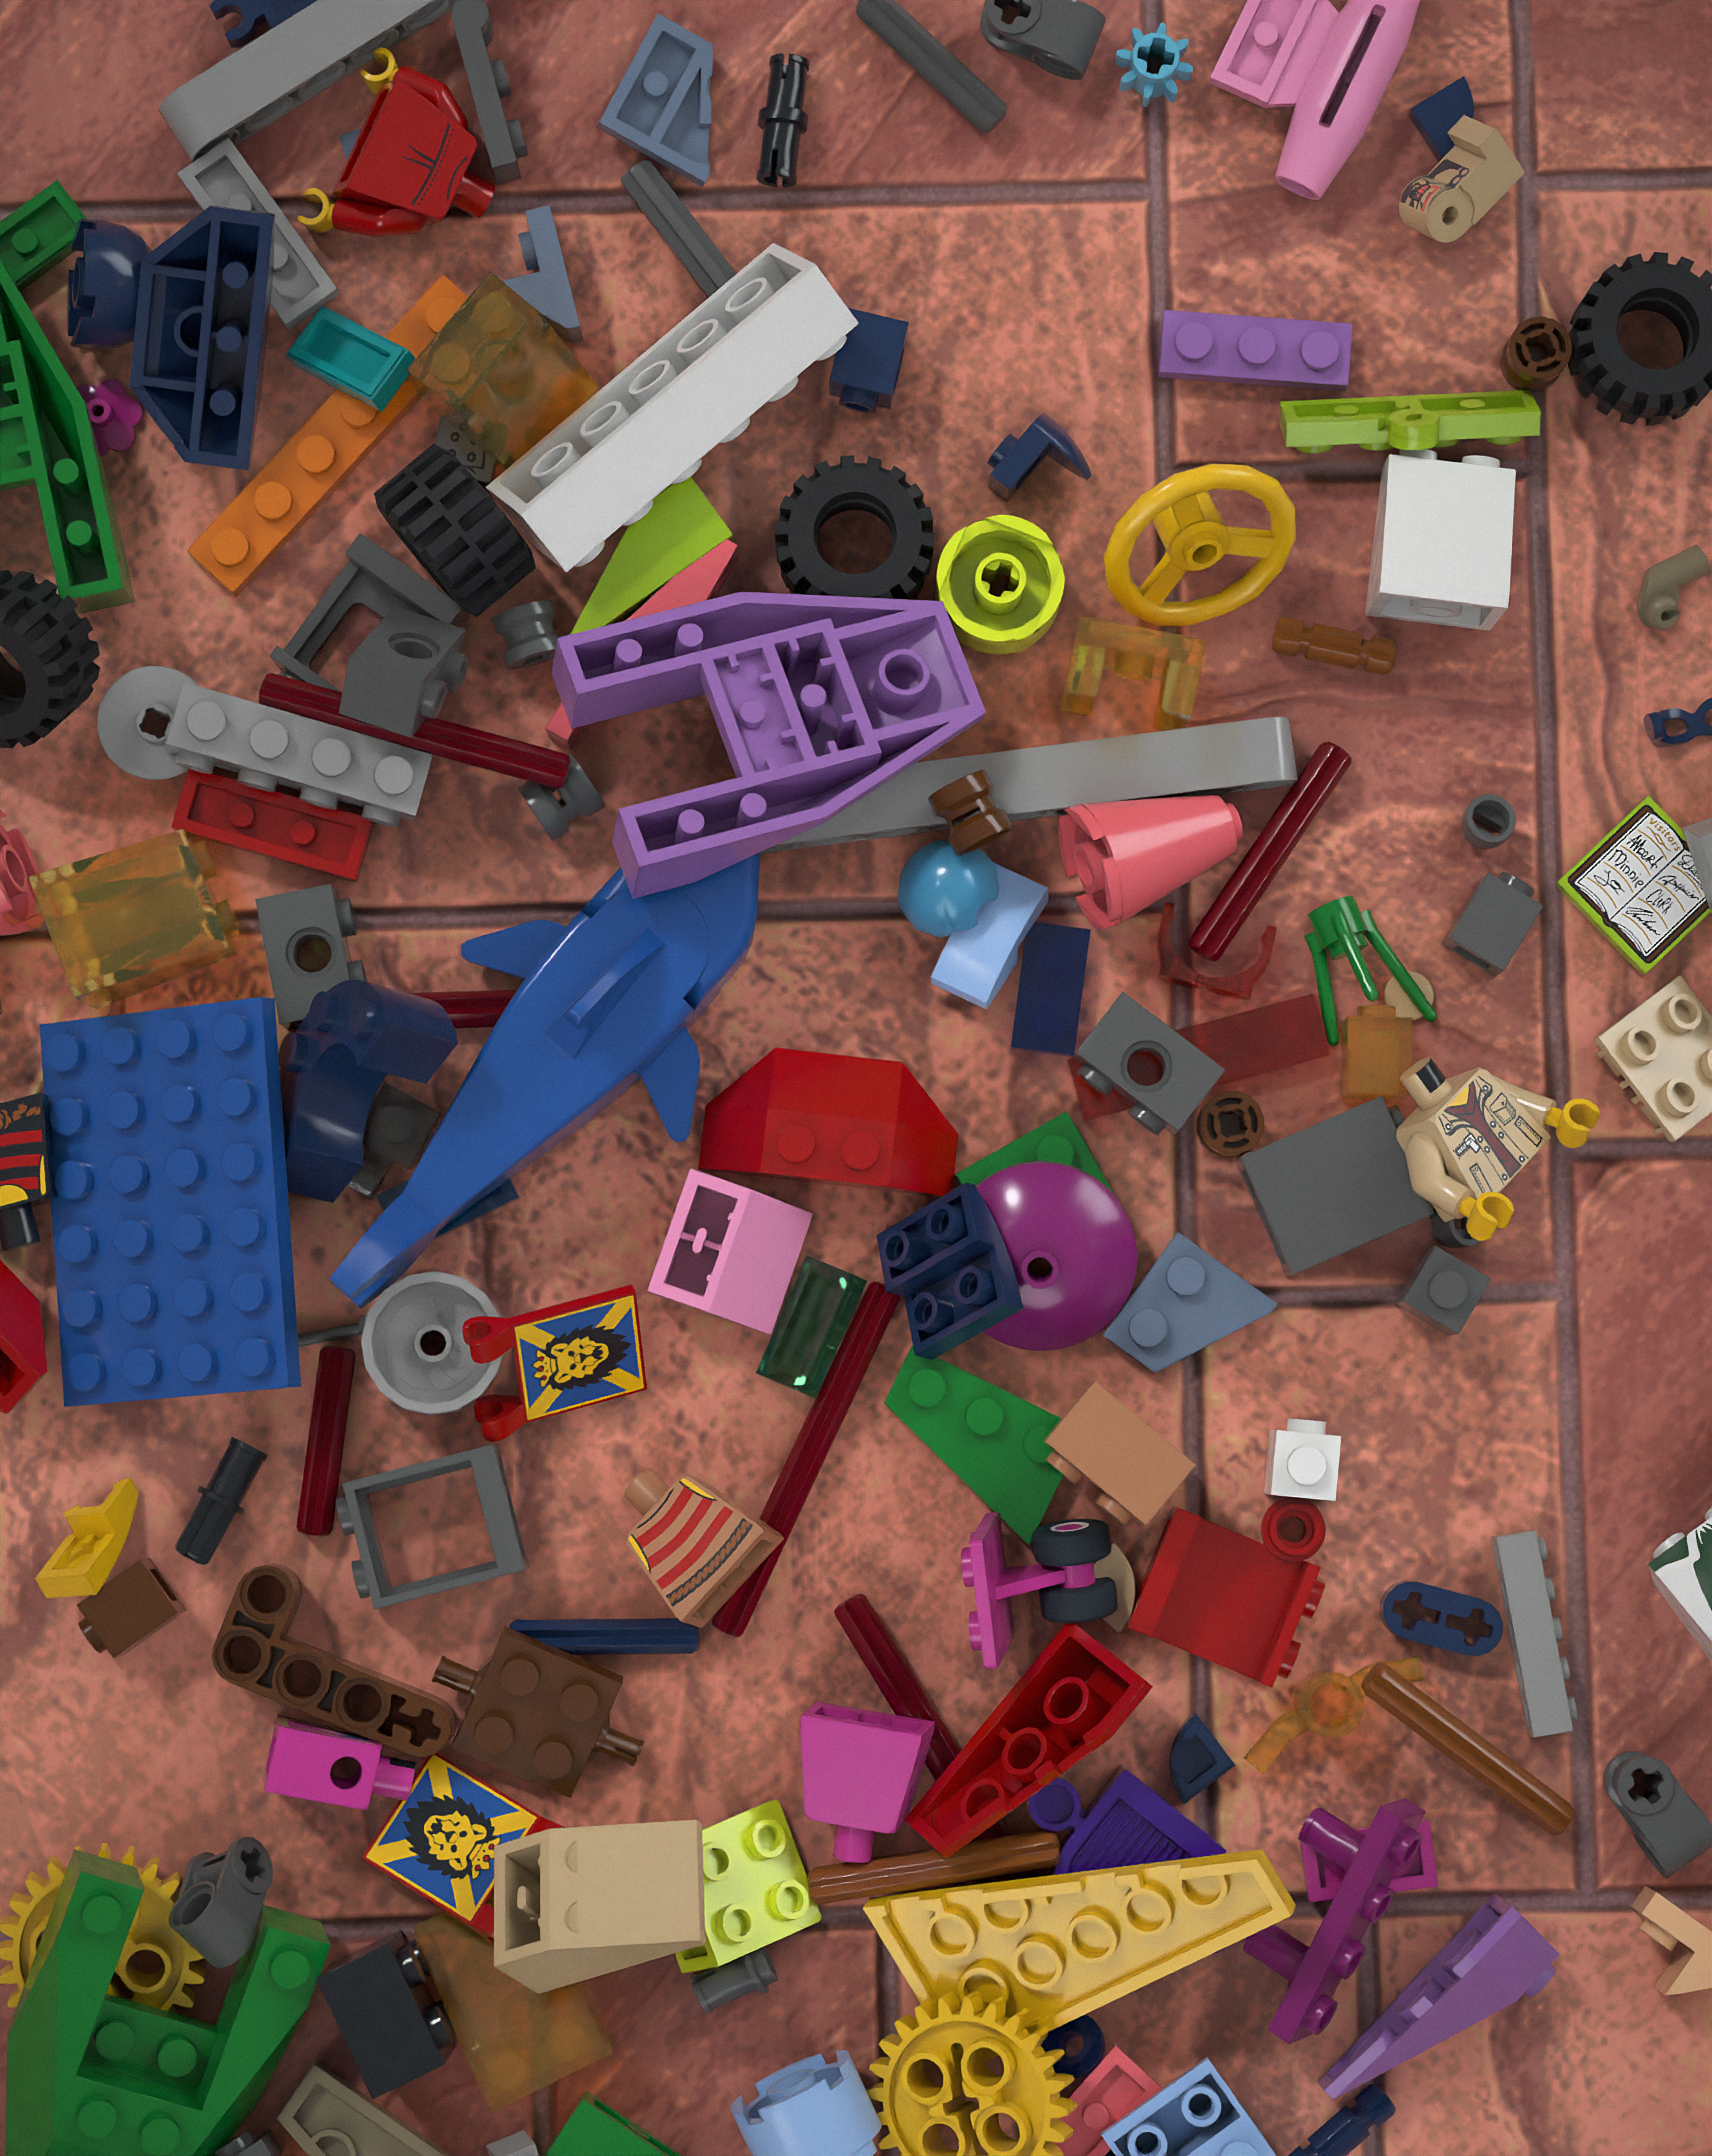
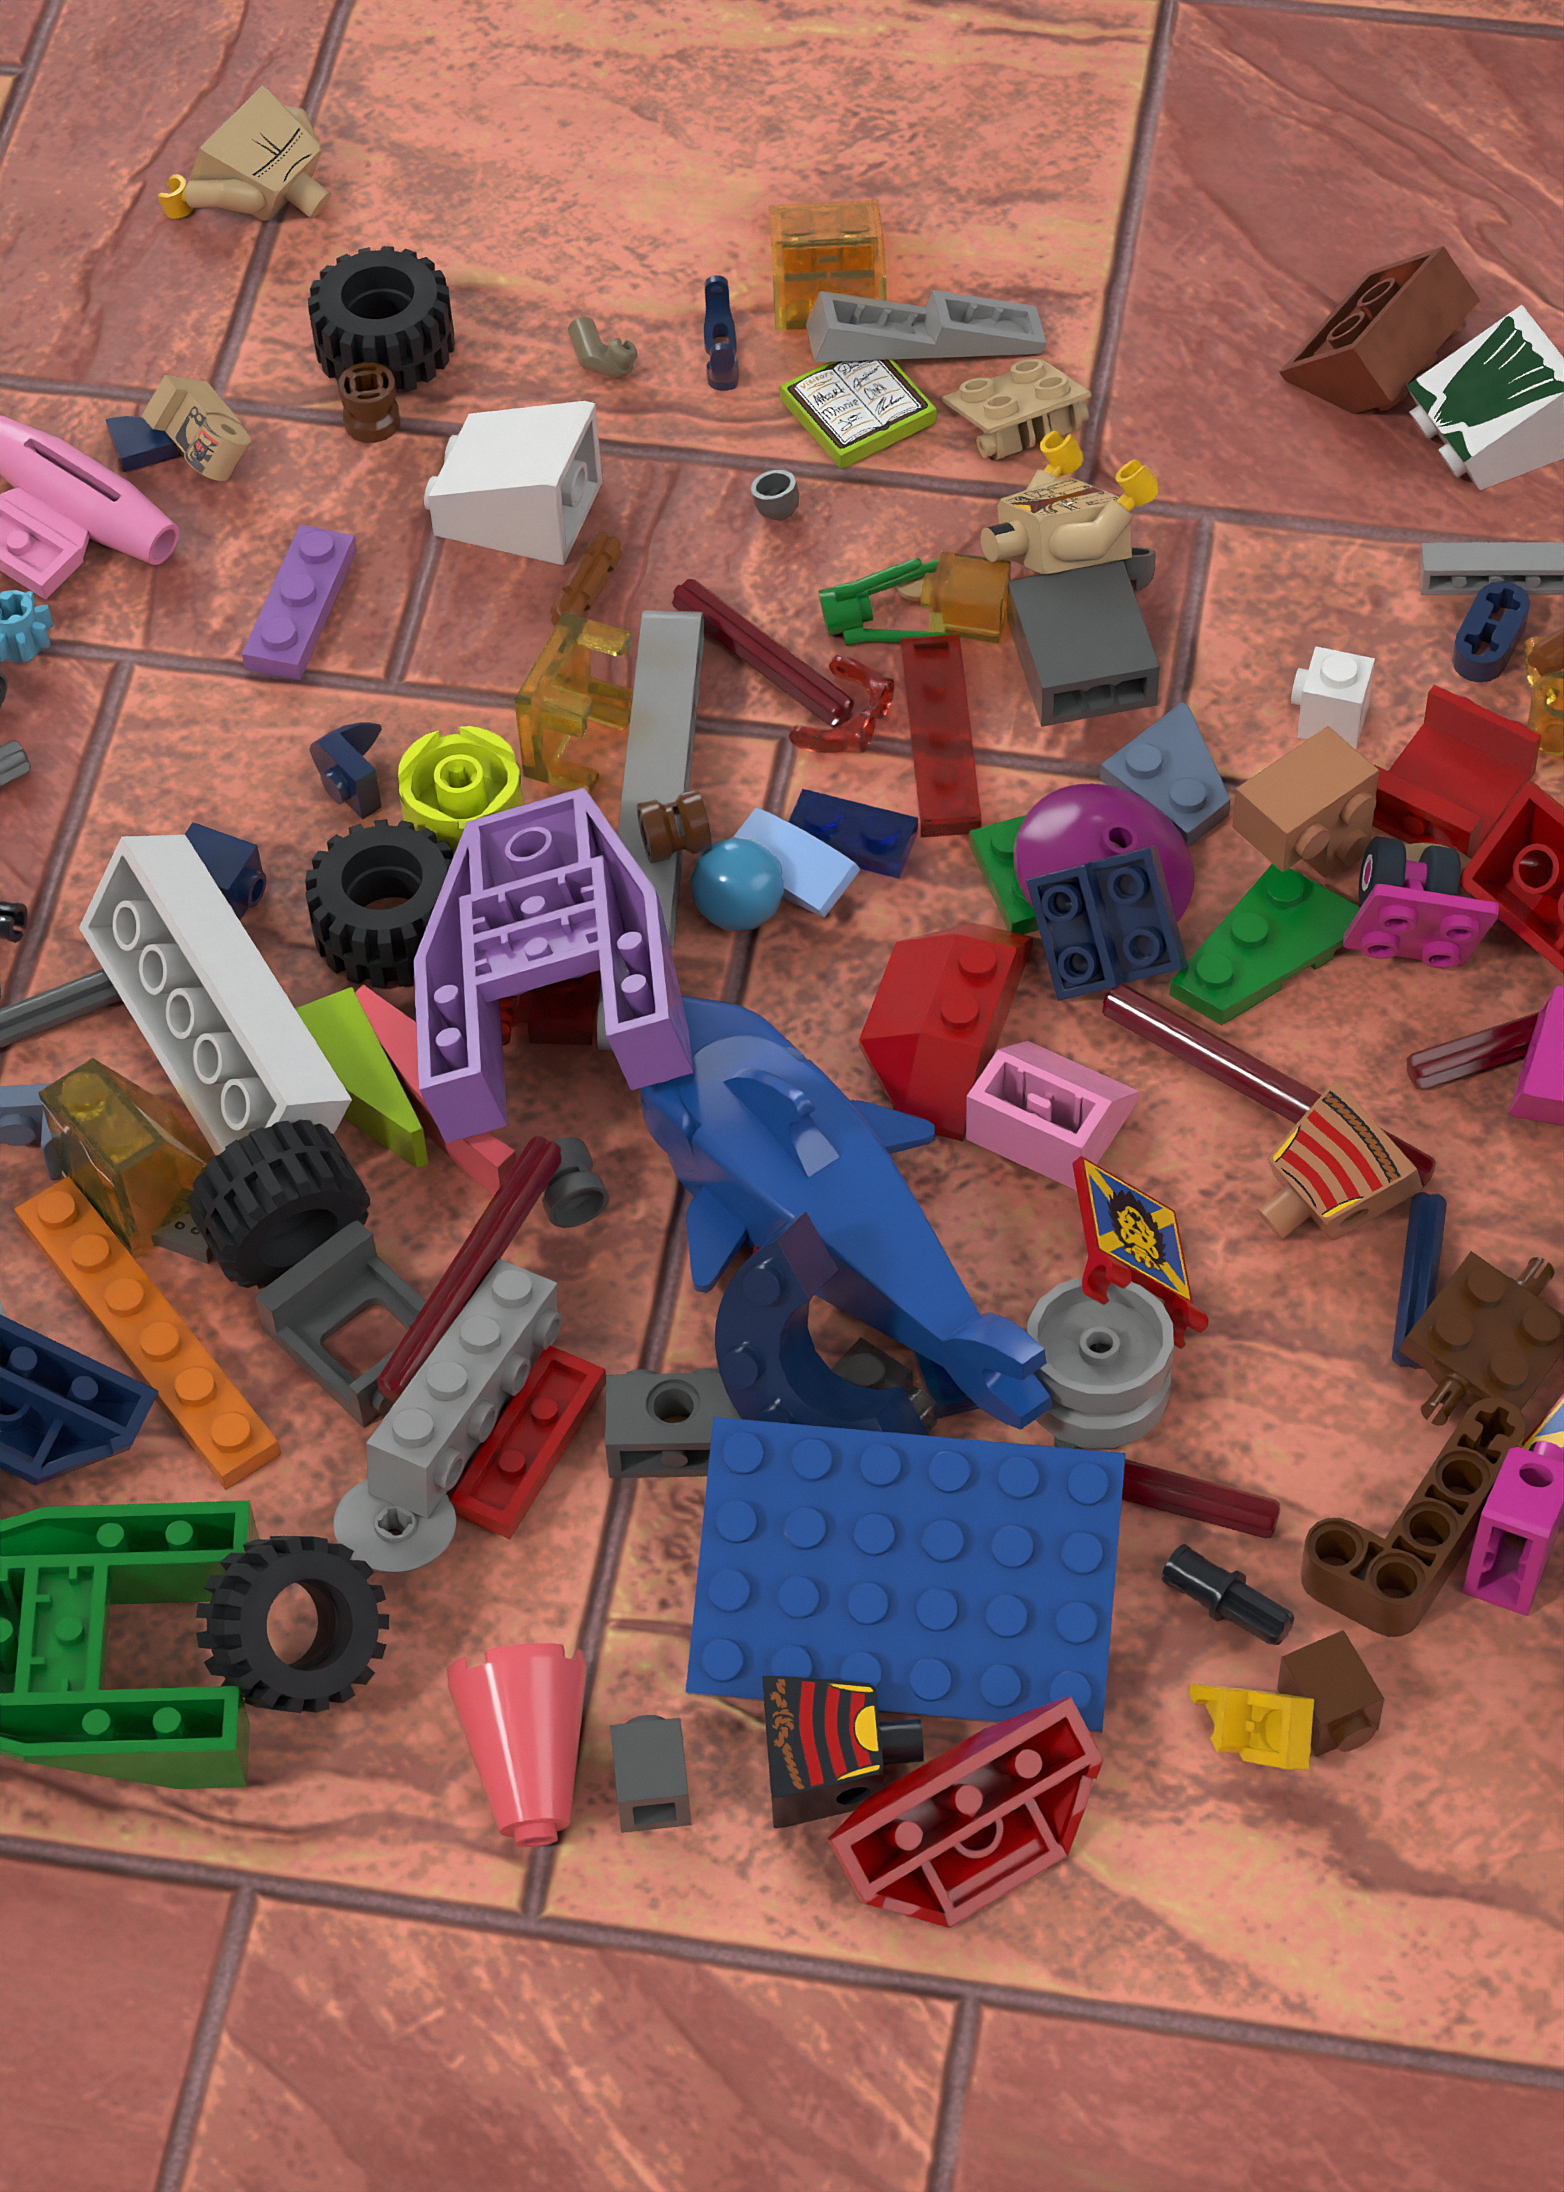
camera: 75 degrees left, 30 degrees down
clear yellow slope [28,829,241,1010] -> none
teal tile [286,306,418,412] -> none
dark grey window [336,1444,529,1609] -> none
dark grey brick [339,605,469,738] -> none
dark grey wheel [492,600,562,669] -> none
clear green piece [756,1256,867,1399] -> none
coral cone [1058,794,1243,930] -> none
dark grey brick [1073,991,1225,1136] -> none
yellow piece [1104,464,1296,626] -> none
reddish brown wheel [1196,1091,1264,1158] -> none
red plate [1261,1497,1326,1562] -> none
lime hinge [1279,390,1541,453] -> none
dark grey brick [1394,1246,1491,1336] -> none
dark grey brick [1441,872,1543,977] -> none

